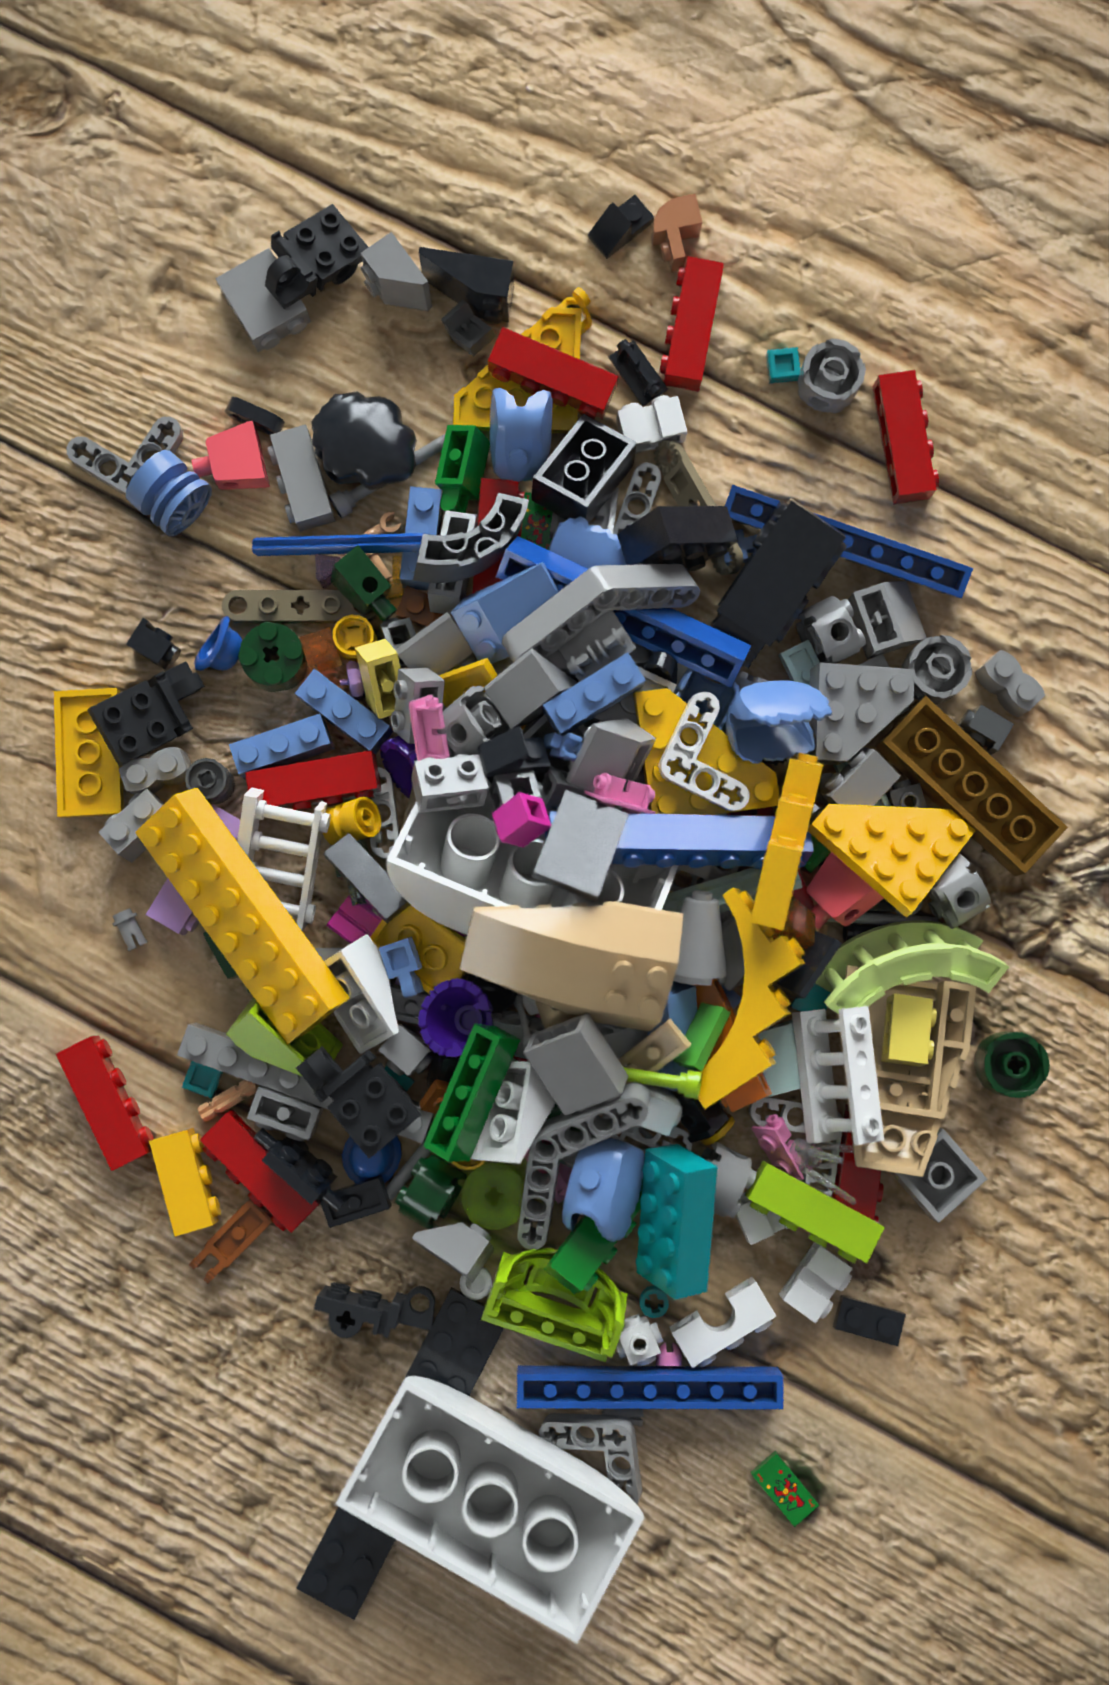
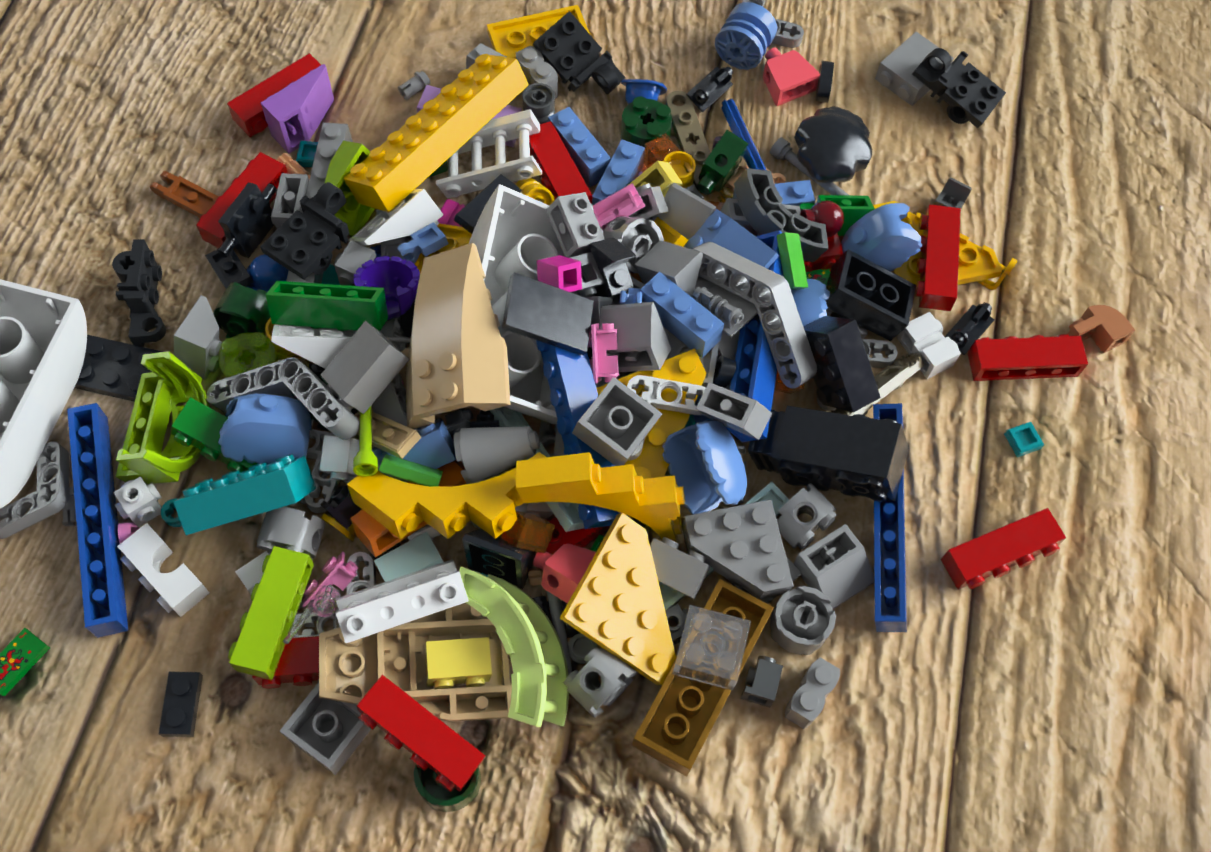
camera: 75 degrees right, 20 degrees down
black brick [126,618,181,670] -> none
yellow brick [149,1127,221,1236] -> none
light grey brick [268,424,336,532] -> none
light grey slope [361,232,432,311] -> none
black slope [419,247,514,324] -> none
black slope [588,195,655,259] -> none
white brick [779,1242,853,1323] -> none
light grey brick [797,339,866,413] -> none
none -> medium lavender slope [261,64,334,154]
none -> red brick [357,674,485,792]
none -> light grey brick [572,377,662,466]
none -> clear brick [672,605,751,690]
none -> black hinge [686,67,733,113]
none -> light grey brick [696,382,772,440]
none -> tile [777,232,808,290]
none -> dark red piece [800,201,844,237]

